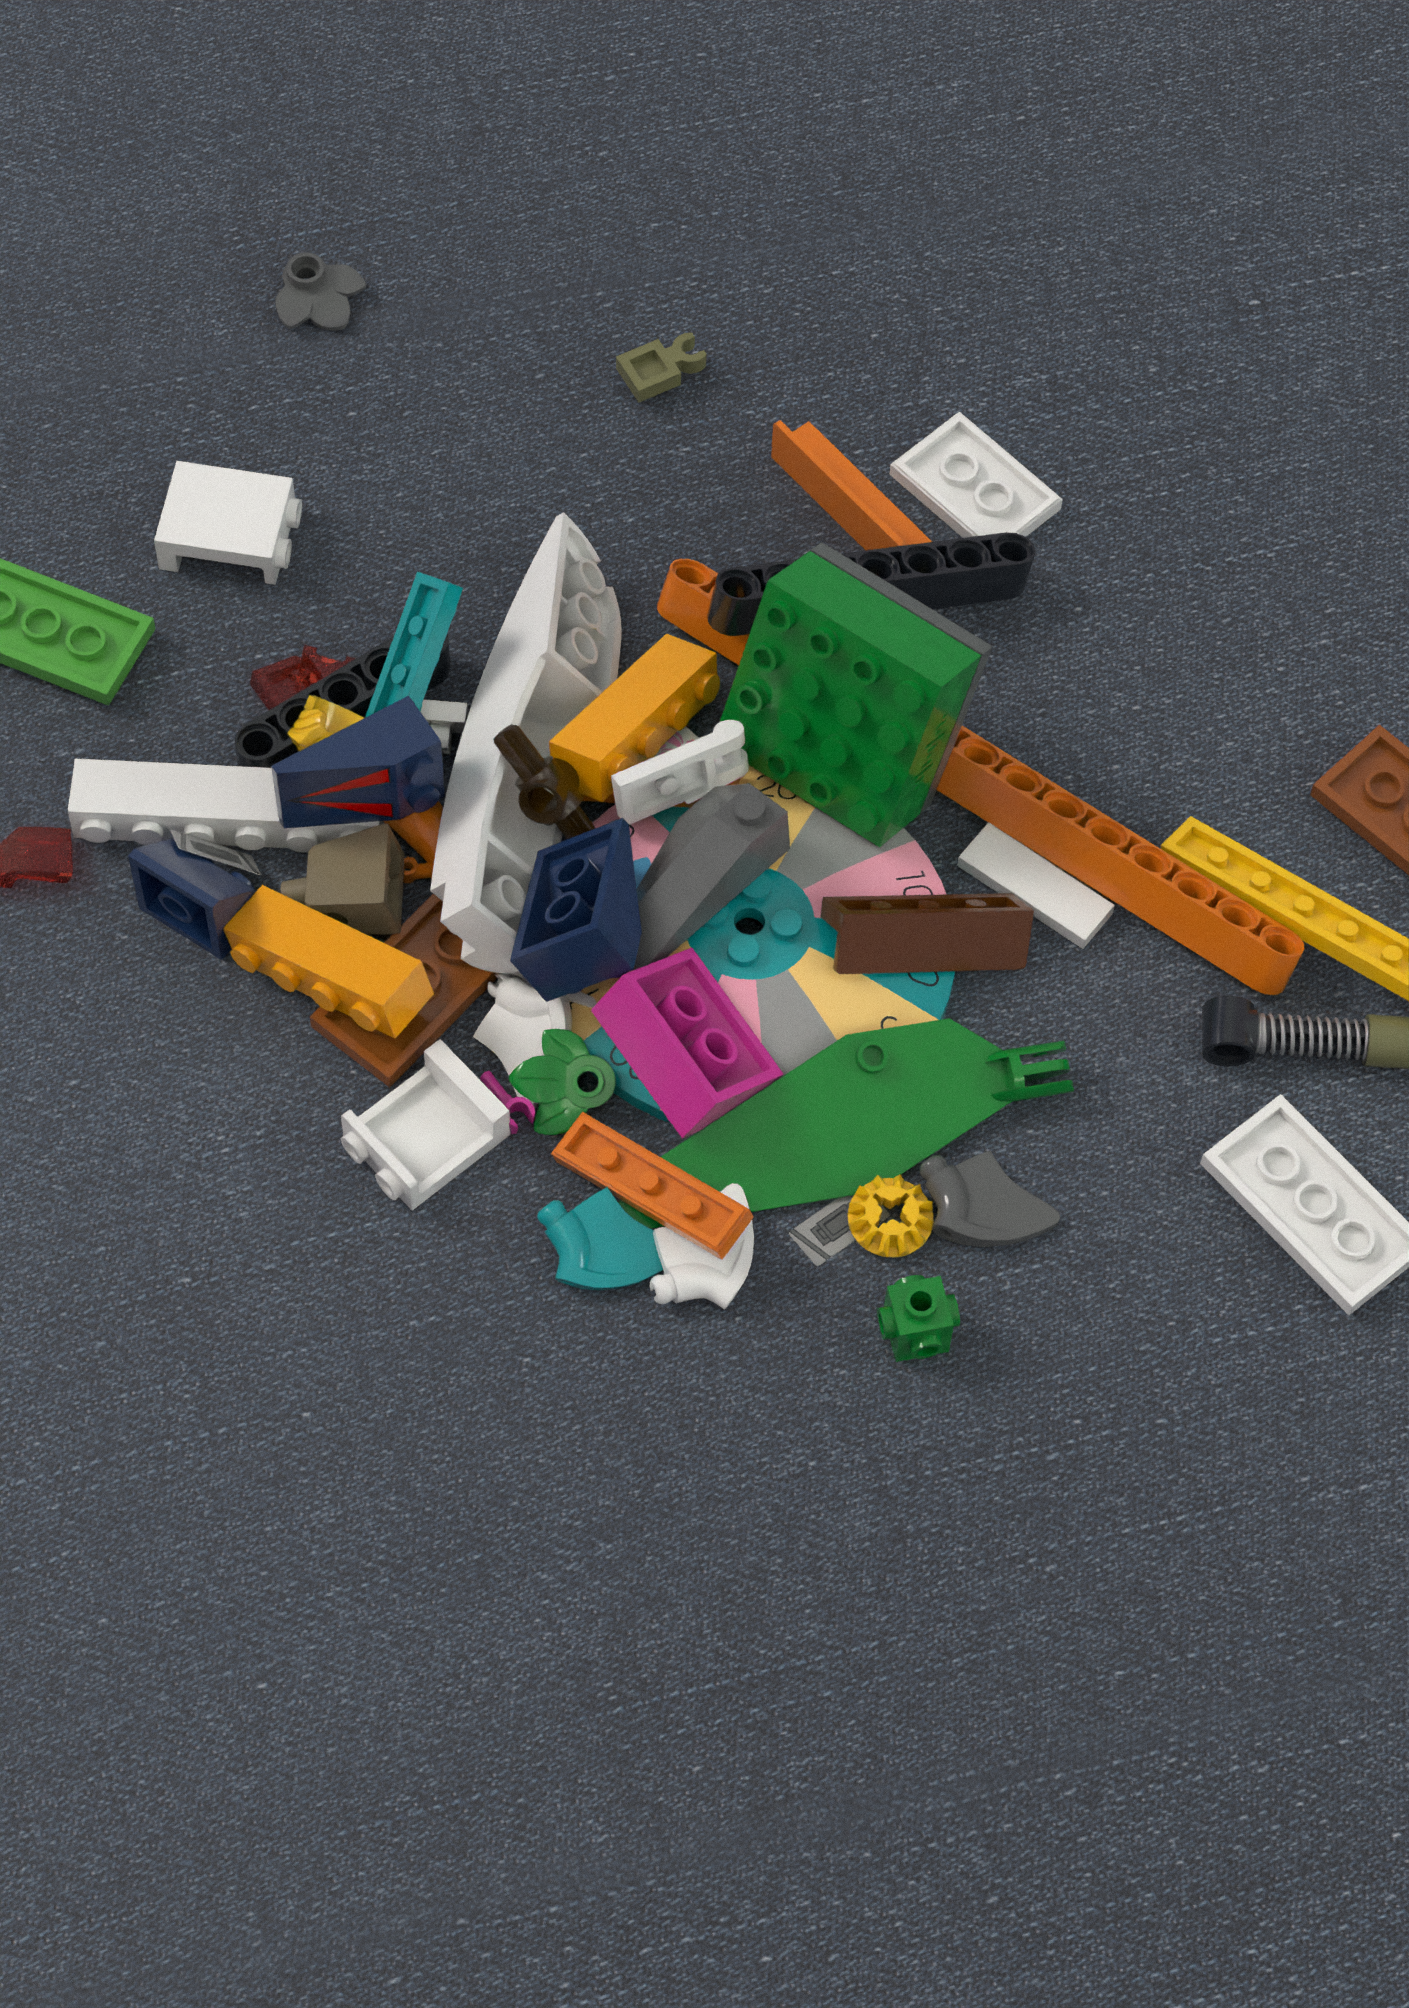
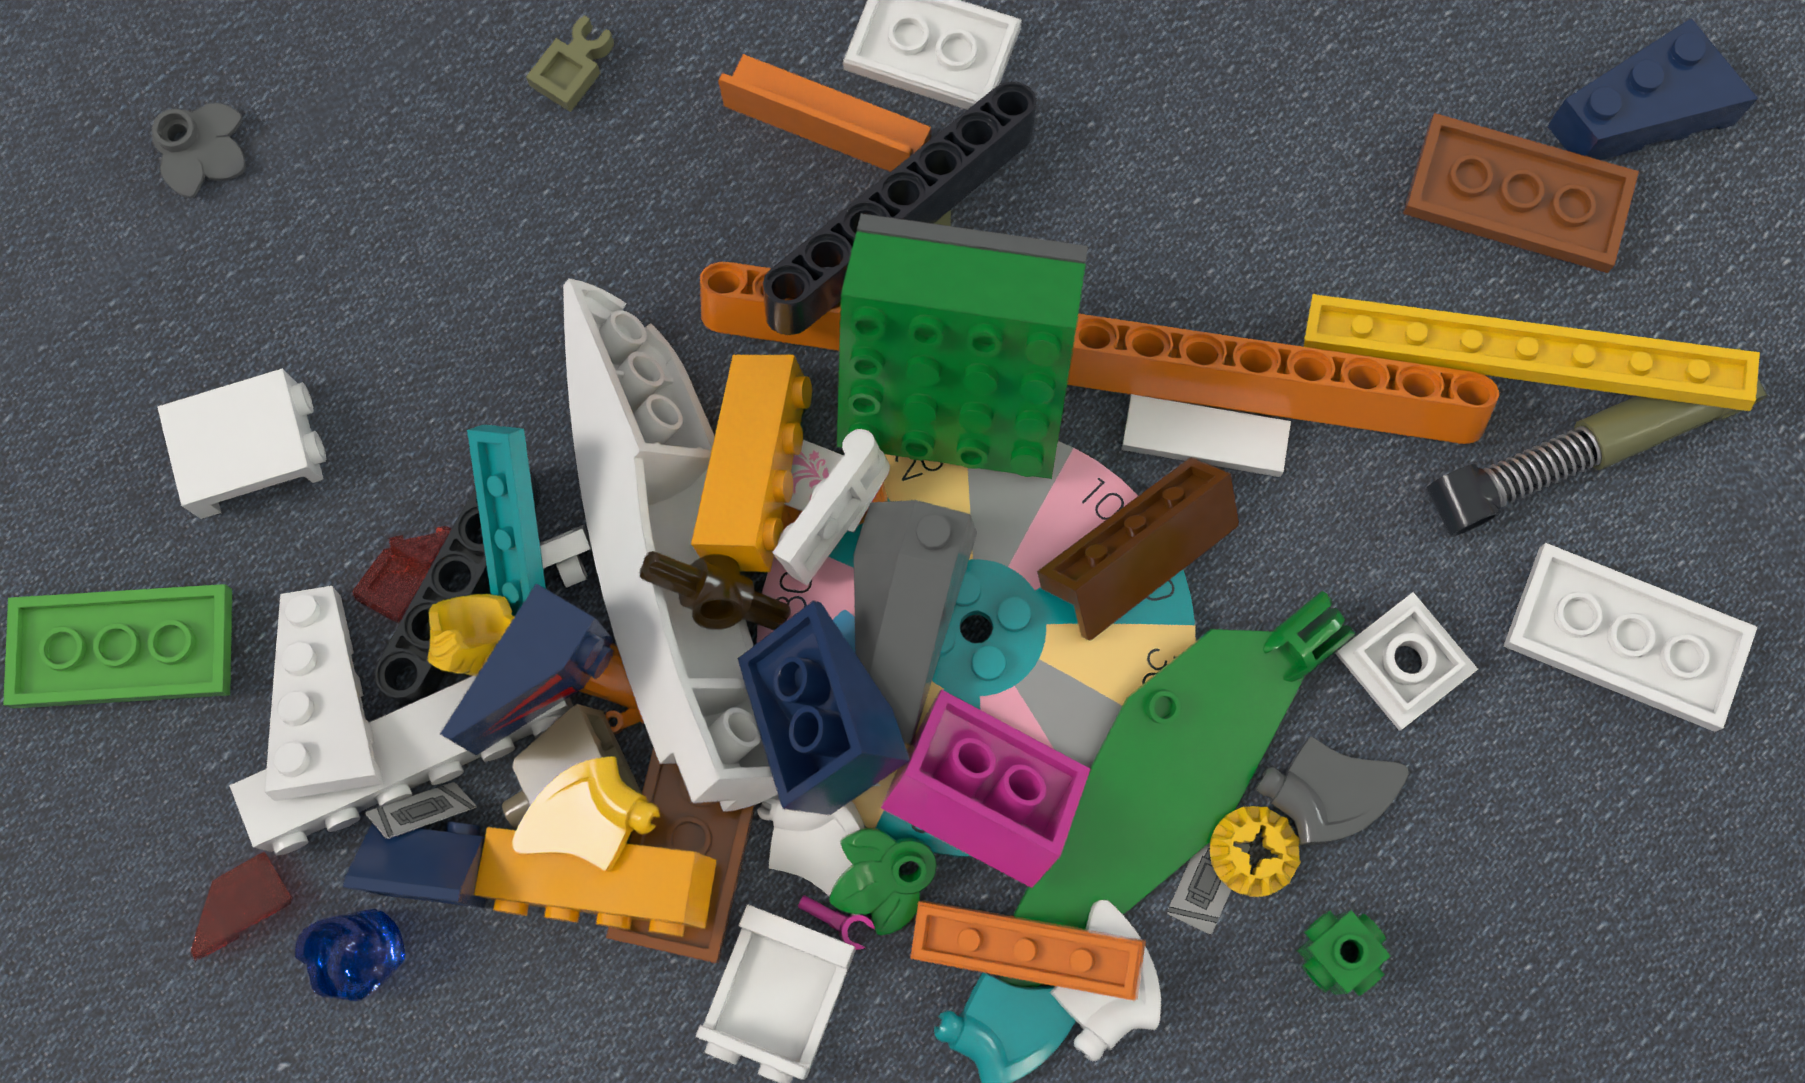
camera: 20 degrees left, 15 degrees up
none -> white wing [265,586,383,801]
none -> clear blue hair [295,909,405,1001]
none -> arm [512,757,660,871]
none -> white piece [1335,592,1478,731]

